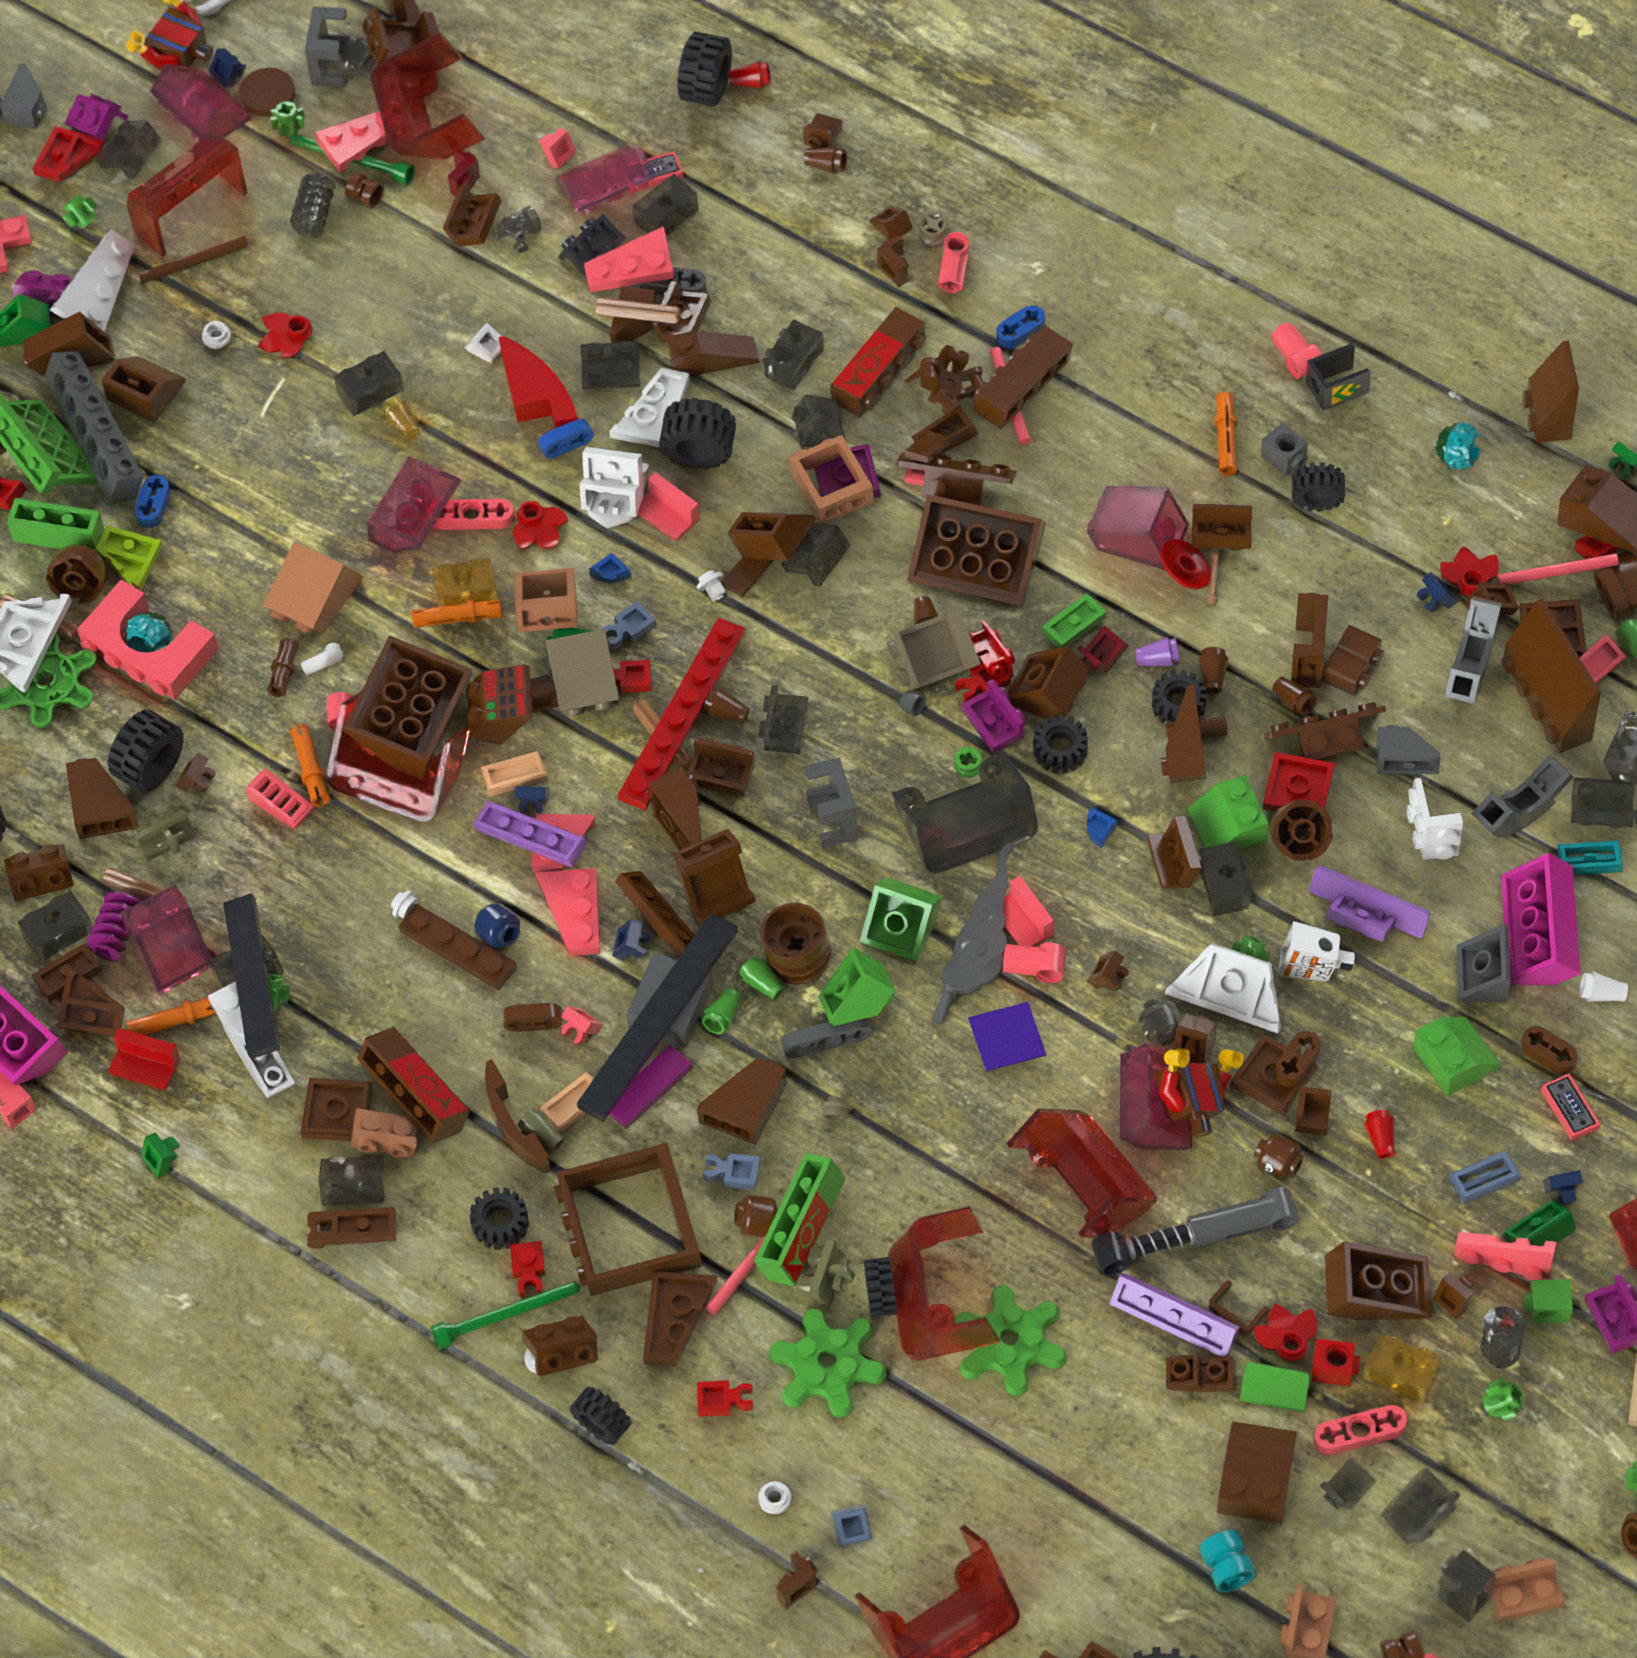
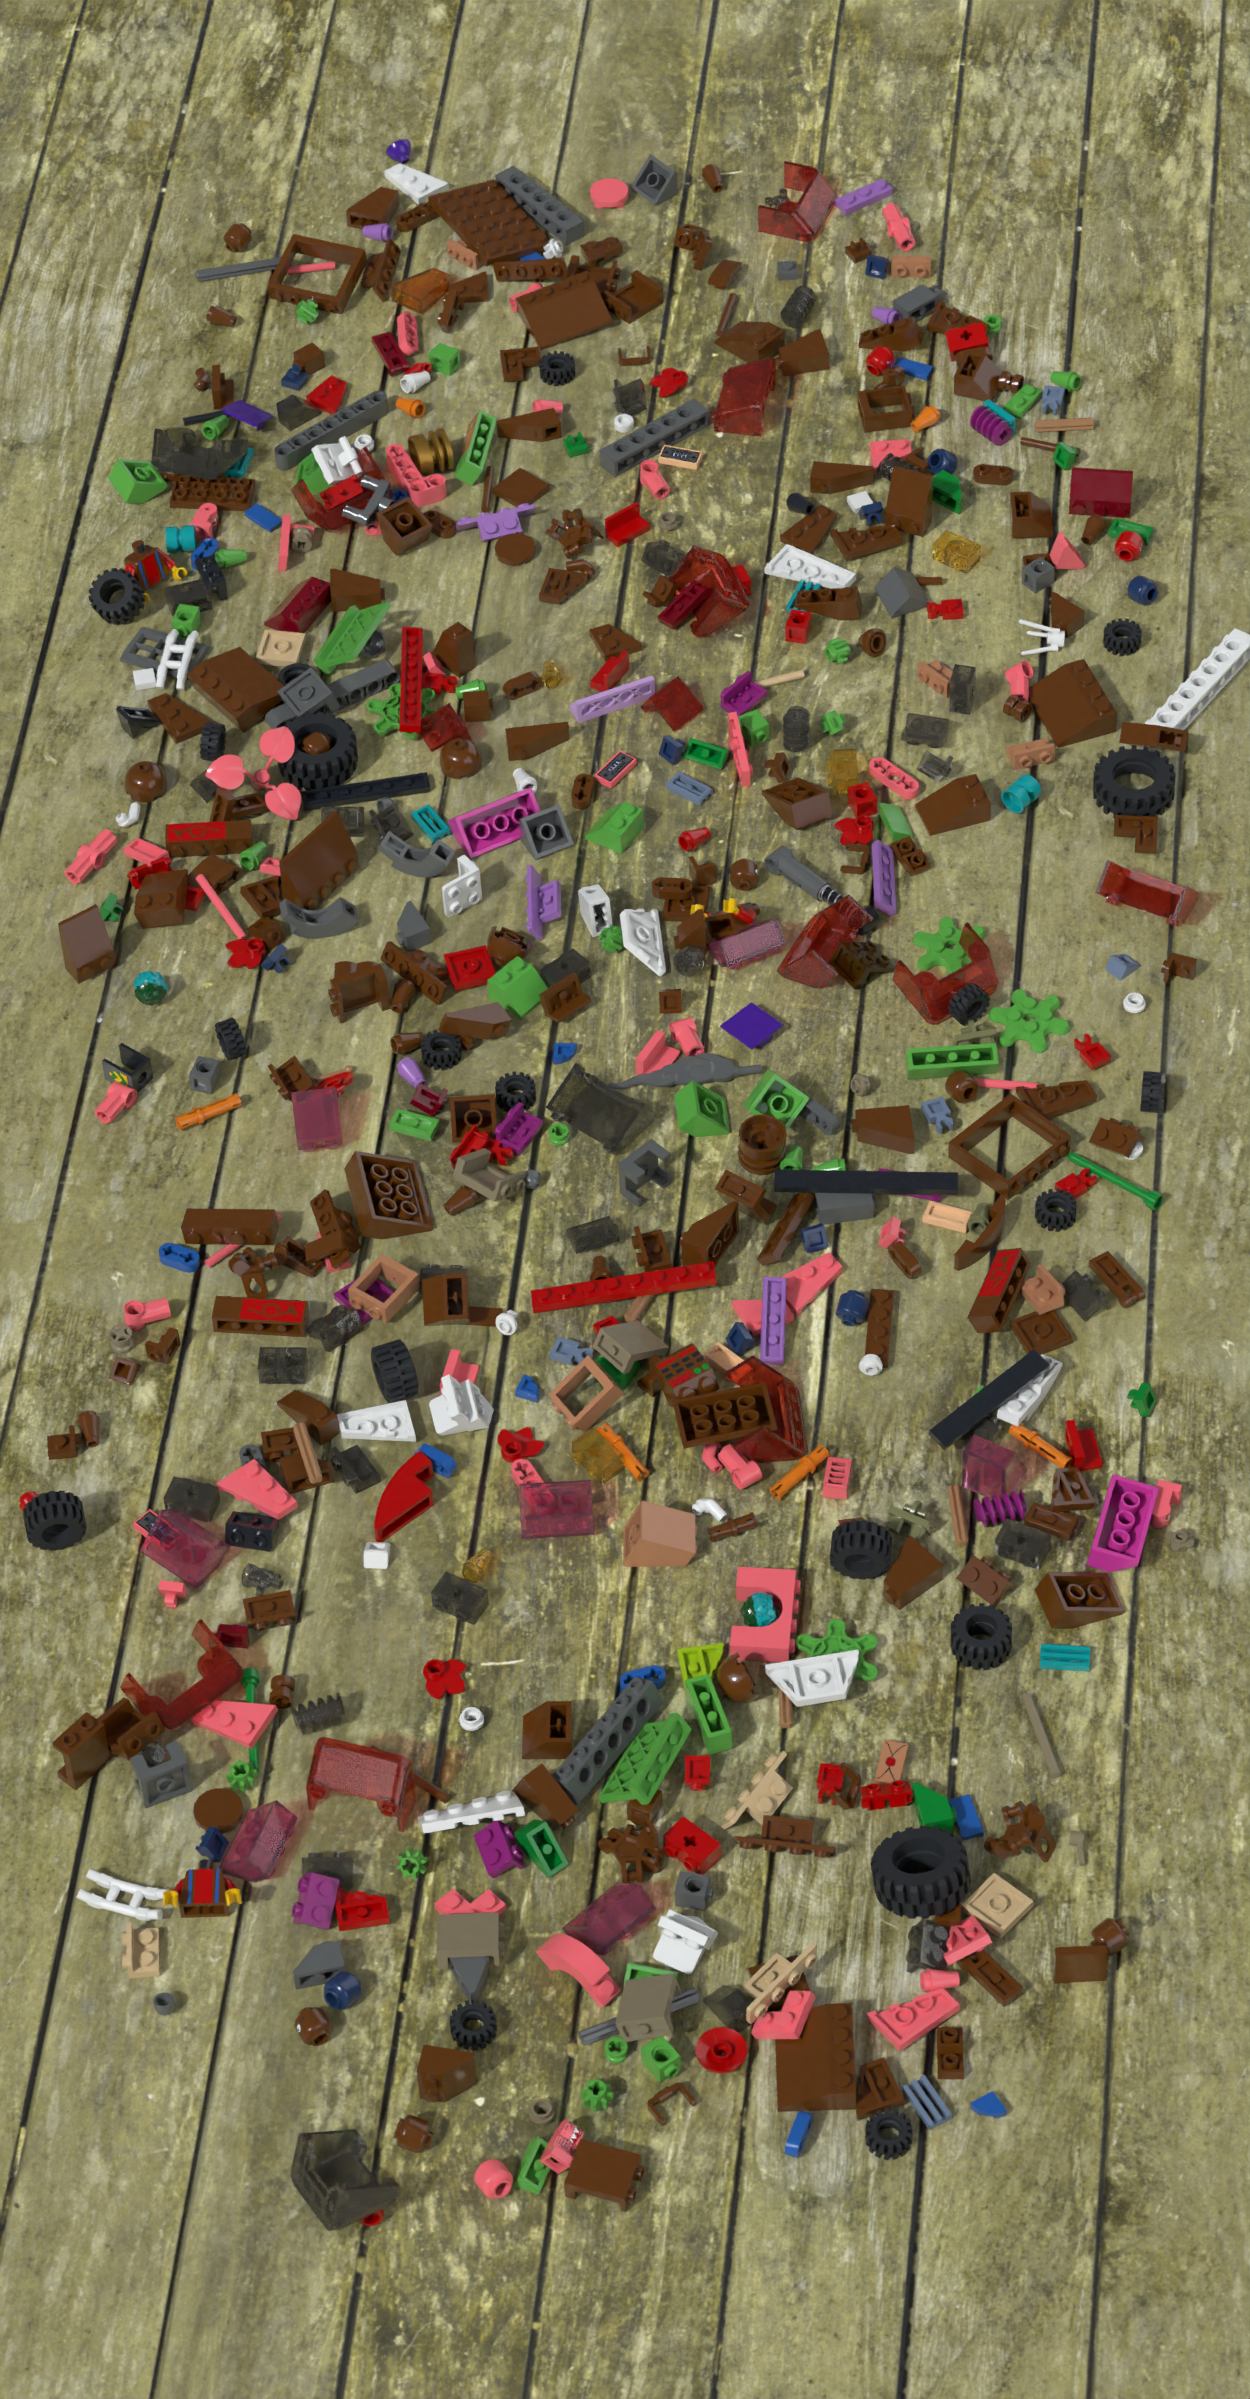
camera: 120 degrees left, 10 degrees down
none -> dark brown bracket [829,941,896,989]

